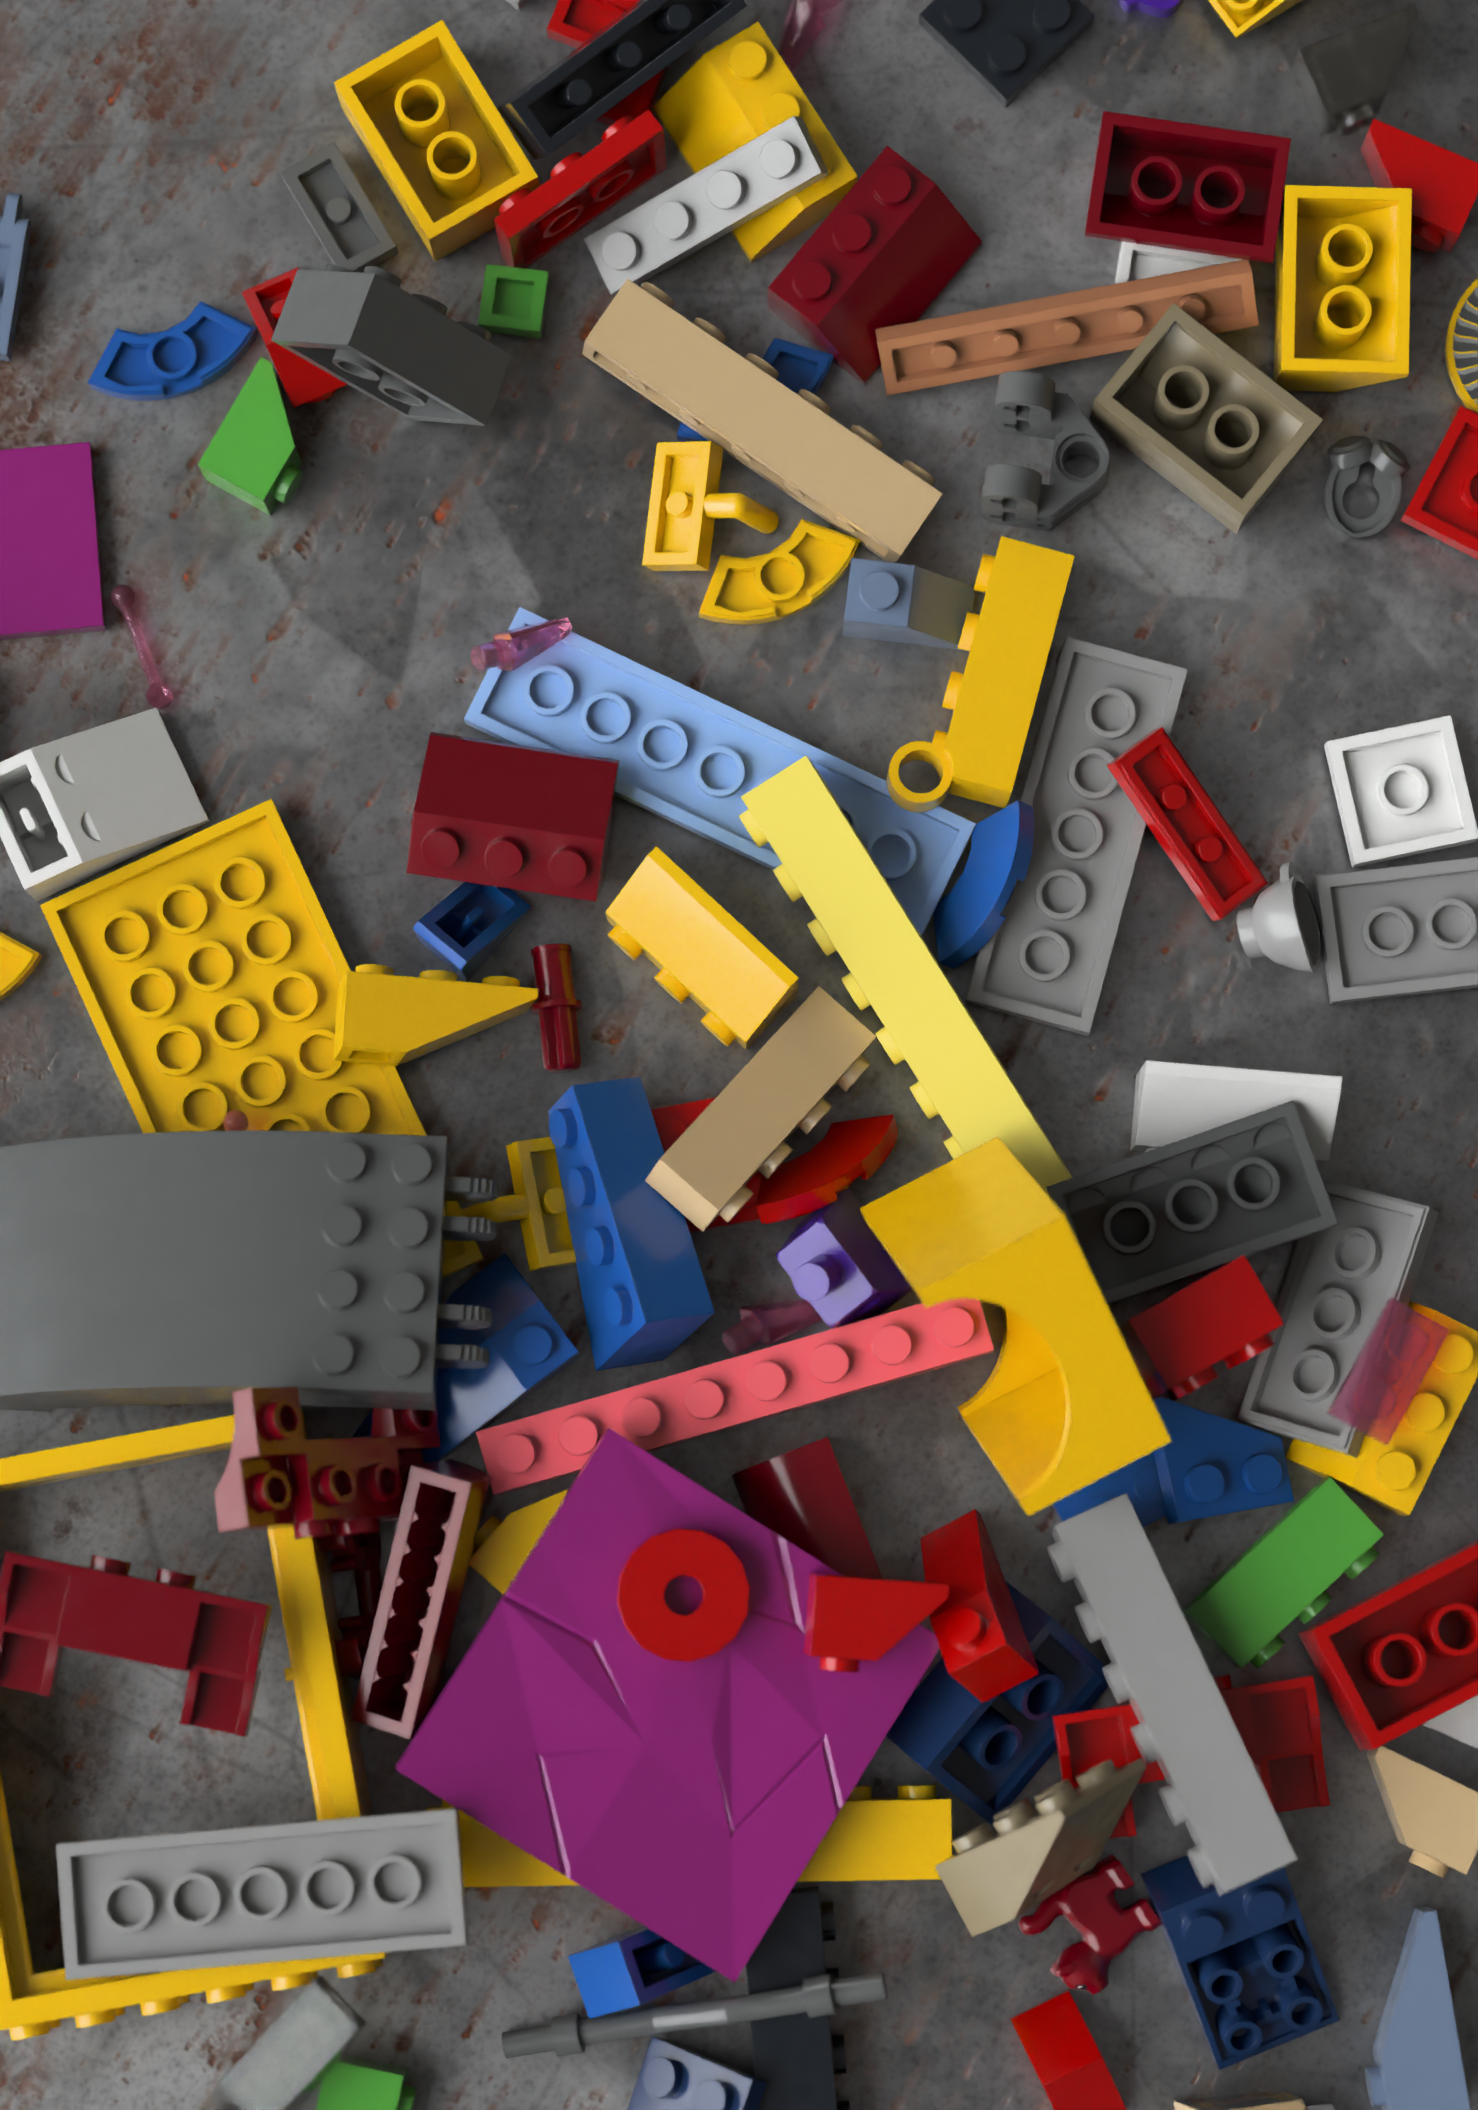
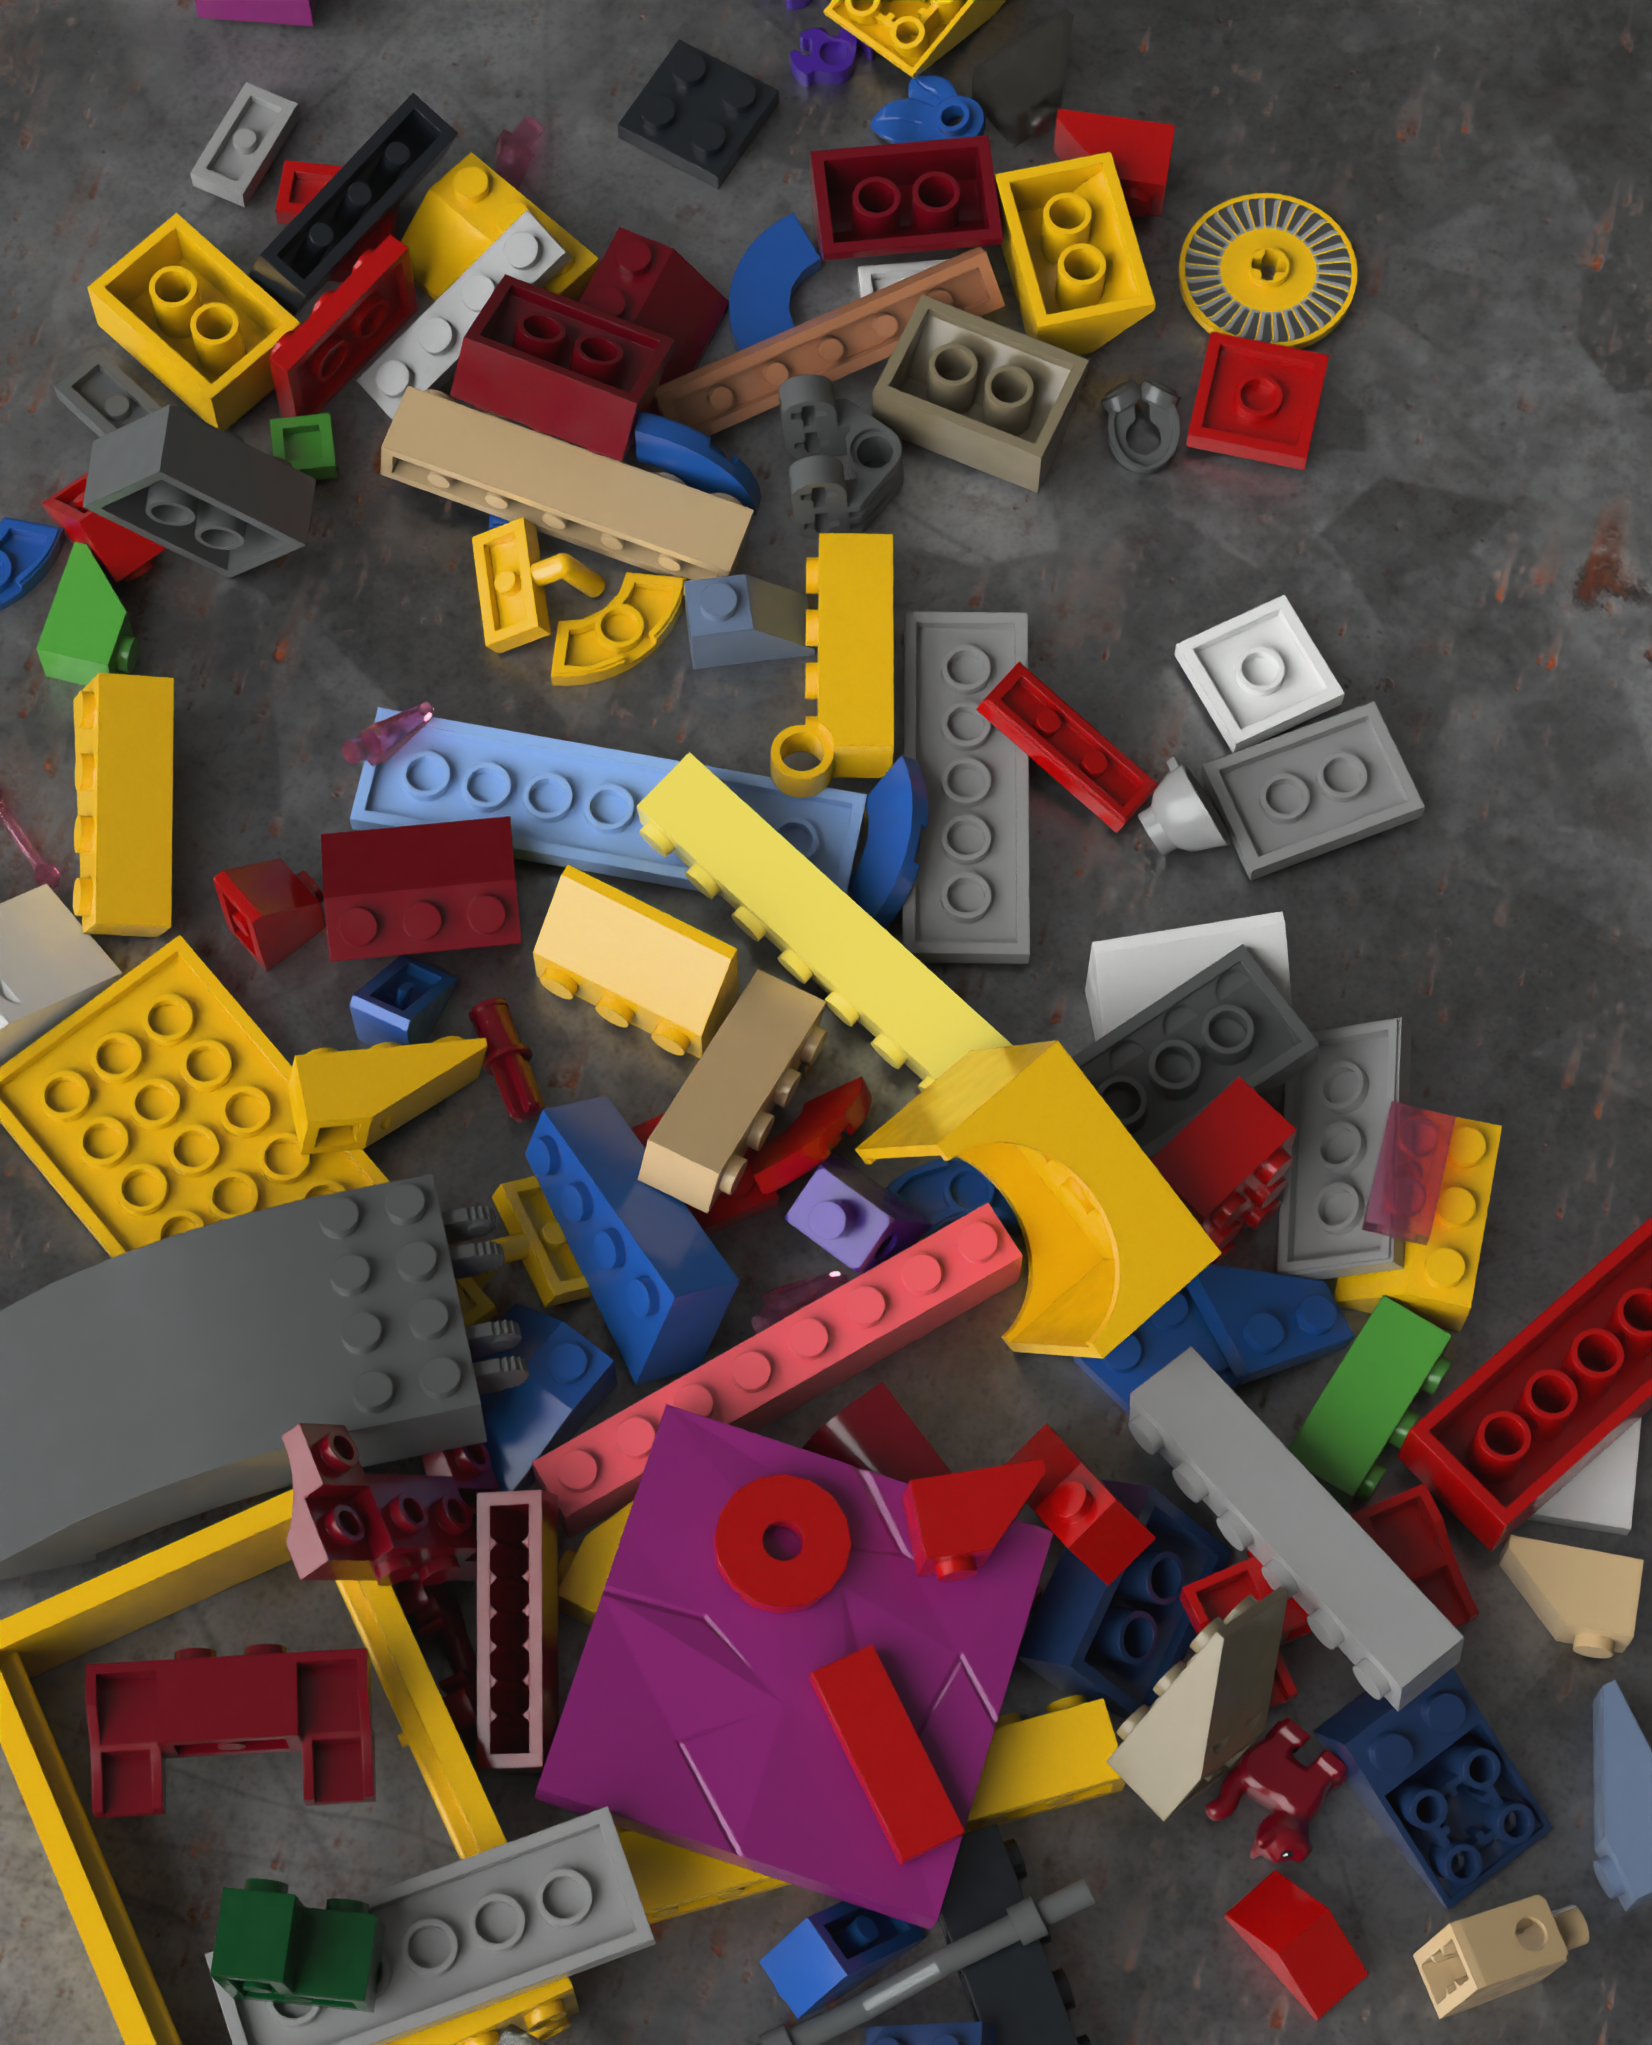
camera: 20 degrees left, 15 degrees down
none -> yellow wedge [73,673,174,938]
none -> dark green brick [210,1878,386,2013]
none -> red slope [213,858,326,973]
none -> dark red slope [450,274,675,462]
none -> blue tile [635,412,761,515]
none -> blue tile [729,213,821,352]
none -> red tile [808,1644,965,1866]
none -> blue plate [870,75,986,144]

